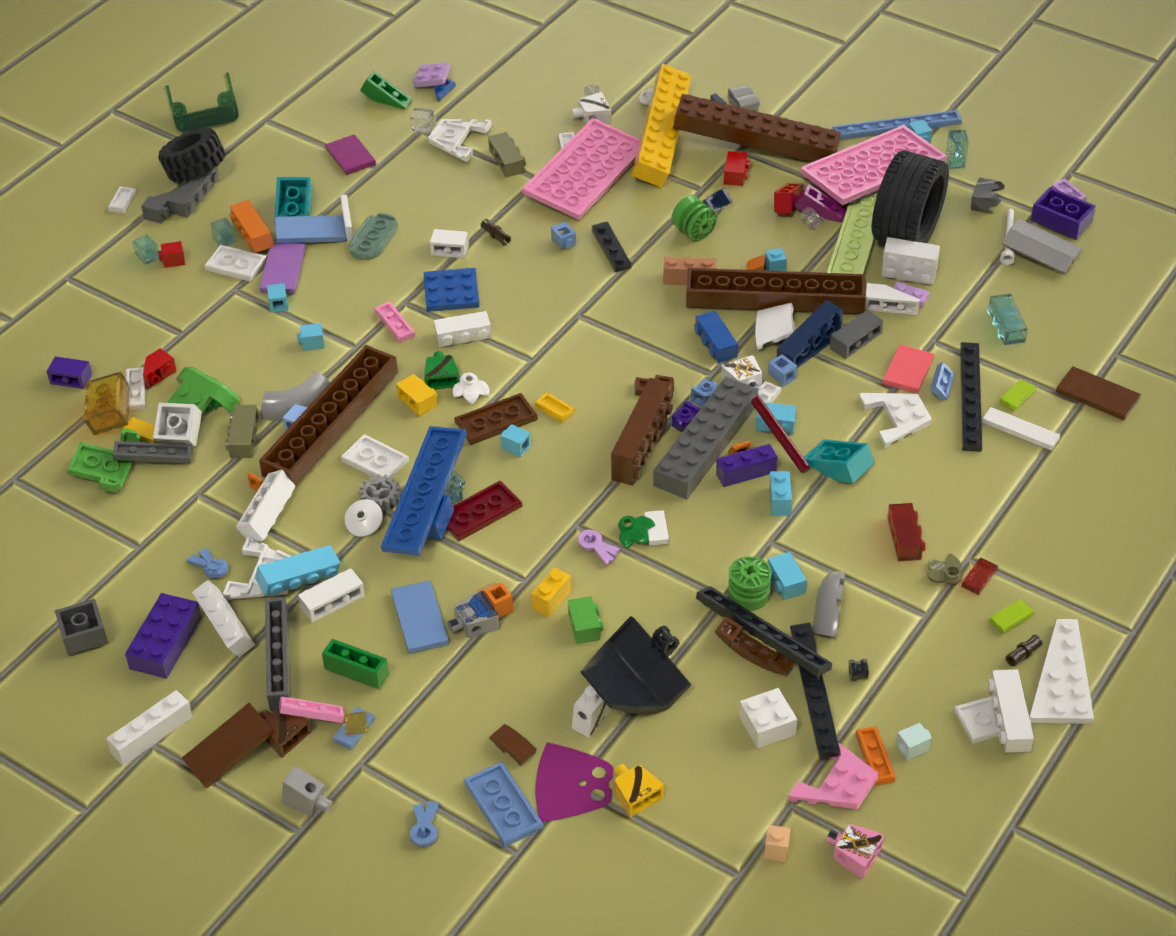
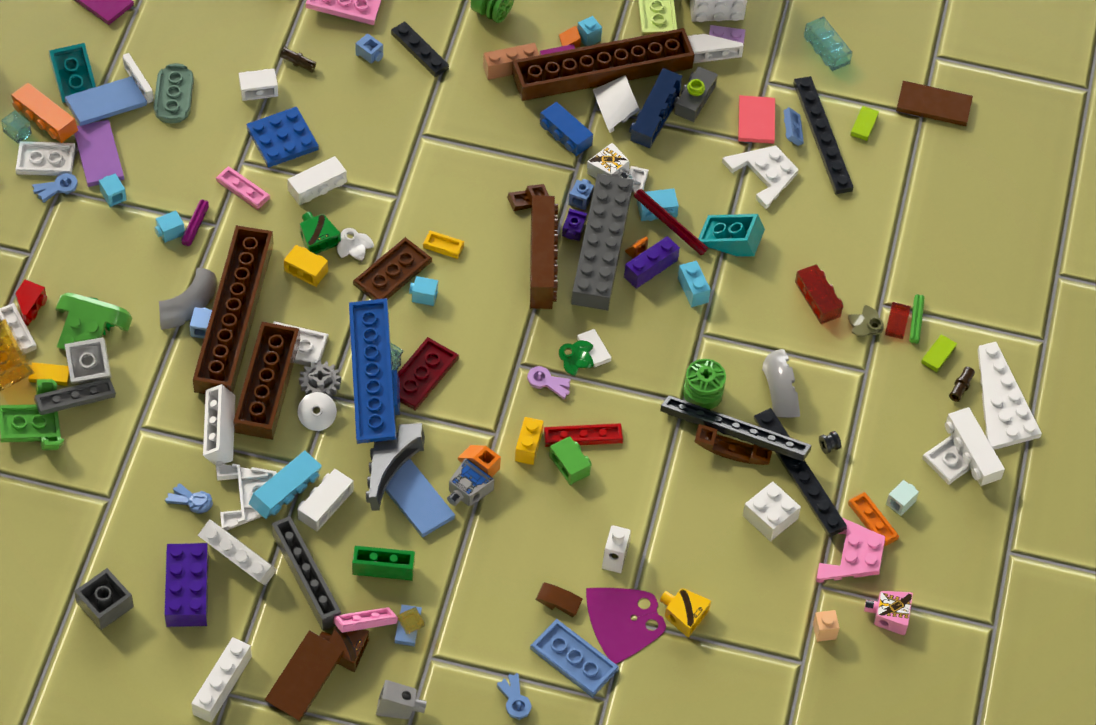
camera: 25 degrees left, 10 degrees up
olive brick [225,405,259,458] -> none
orange slope [247,472,264,491] -> none
black panel [580,616,691,713] -> none
medium blue brick [768,354,797,387] -> none
medium azure brick [768,552,807,600] -> none
white tile [982,407,1060,451] -> none
none -> medium blue piece [32,173,78,203]
none -> magenta axle [181,199,209,246]
none -> reddish brown brick [233,322,301,440]
none -> dark grey arch [366,423,425,511]
none -> red tile [544,423,623,447]
none -> lime plate [687,79,705,96]
none -> bright green axle [909,294,925,344]

